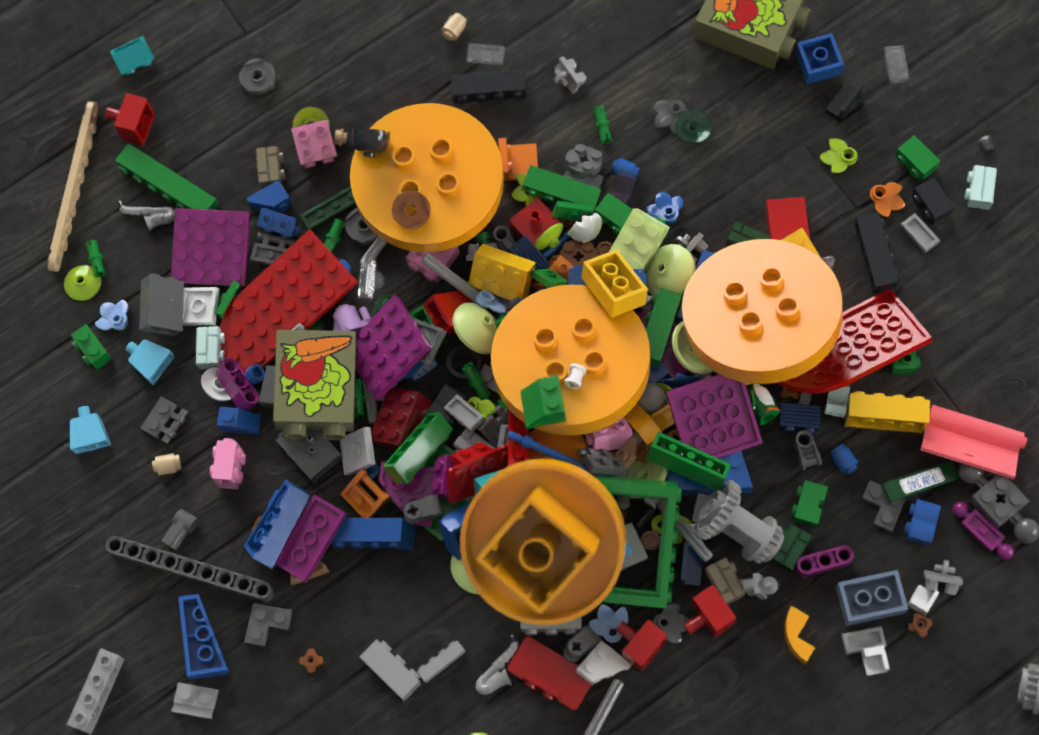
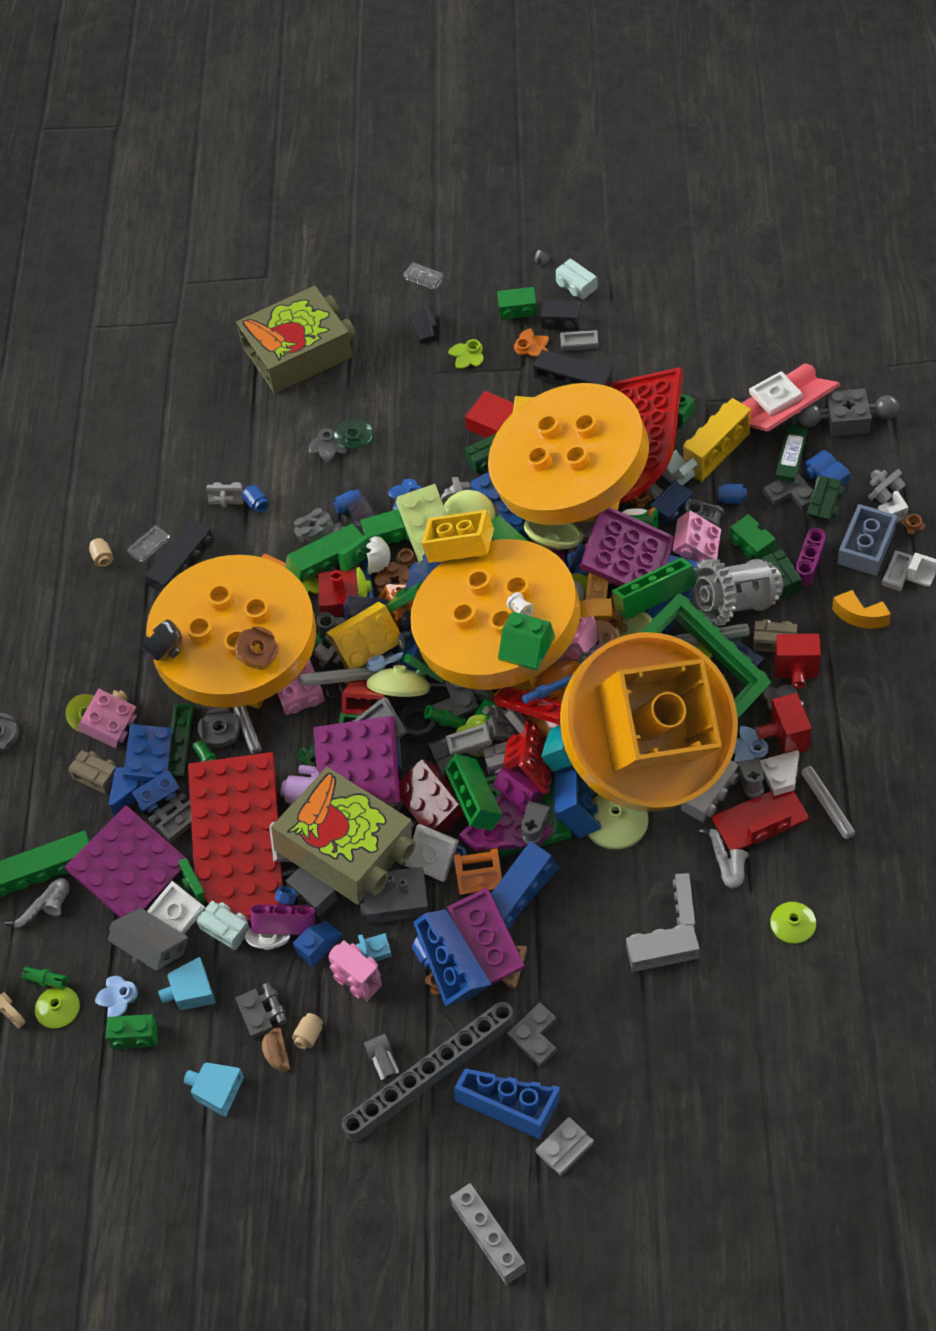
camera: 55 degrees left, 15 degrees down
dark orange plate [299,648,323,673] -> none
clear tile [358,260,385,299] -> none
green pin [593,105,612,144] -> none
light grey hips [743,573,778,600] -> none
blue brick [795,33,844,84] -> none
magenta plate [953,502,1014,560] -> none
none -> blue plate [123,724,172,782]
none -> blue brick [242,485,269,513]
none -> medium nougat plate [262,1028,290,1073]
none -> medium azure bracket [356,933,392,961]
none -> bright pink brick [673,511,721,562]
none -> white plate [749,371,803,416]
none -> dark green brick [807,475,845,522]

